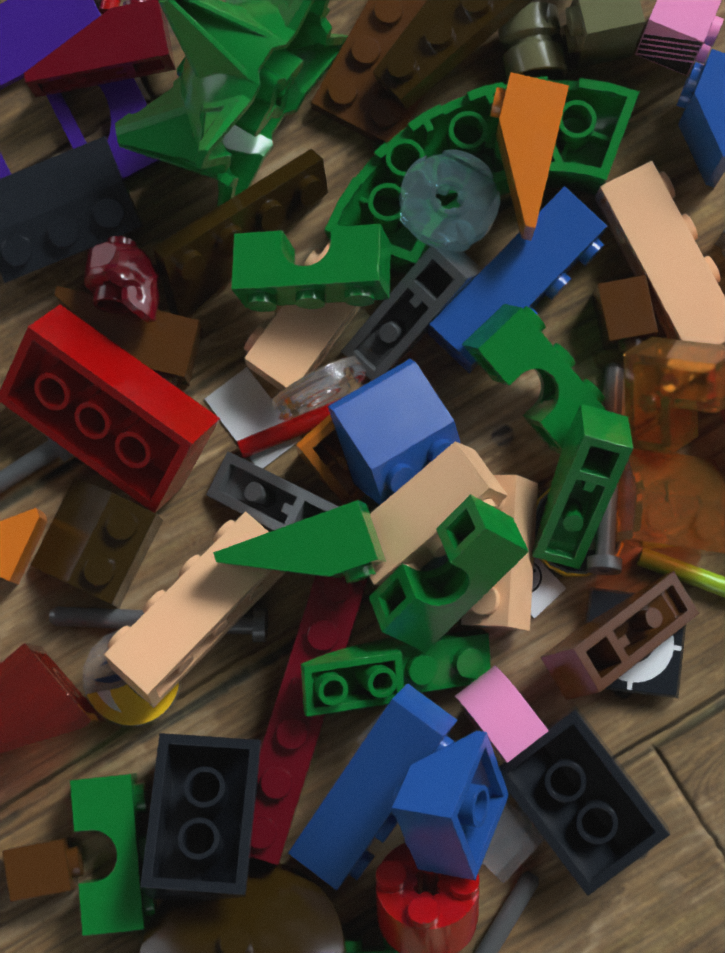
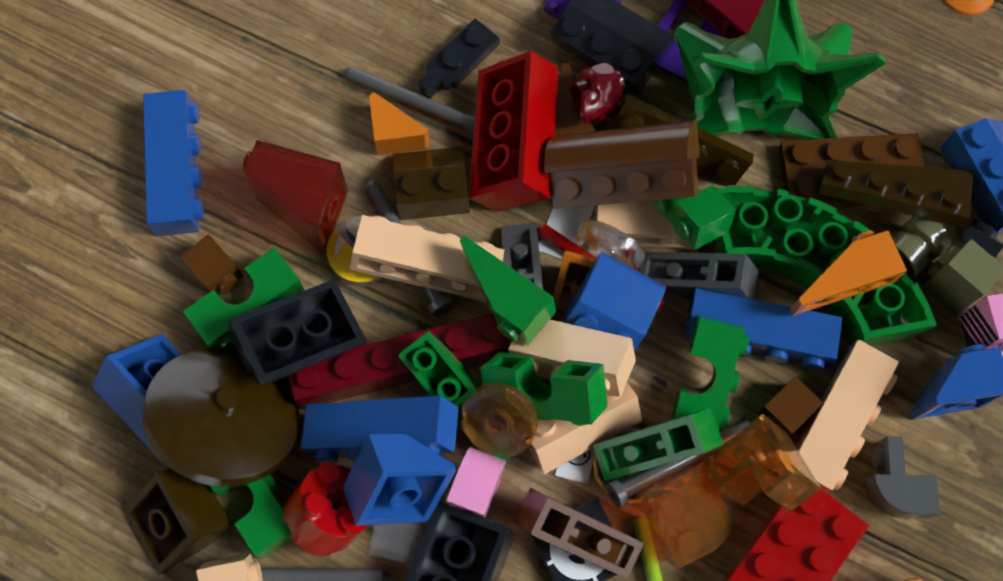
camera: 55 degrees right, 10 degrees down
clear light blue plate [399,150,500,252] -> none
none -> clear orange tile [461,383,539,457]
none -> reddish brown brick [544,120,700,209]

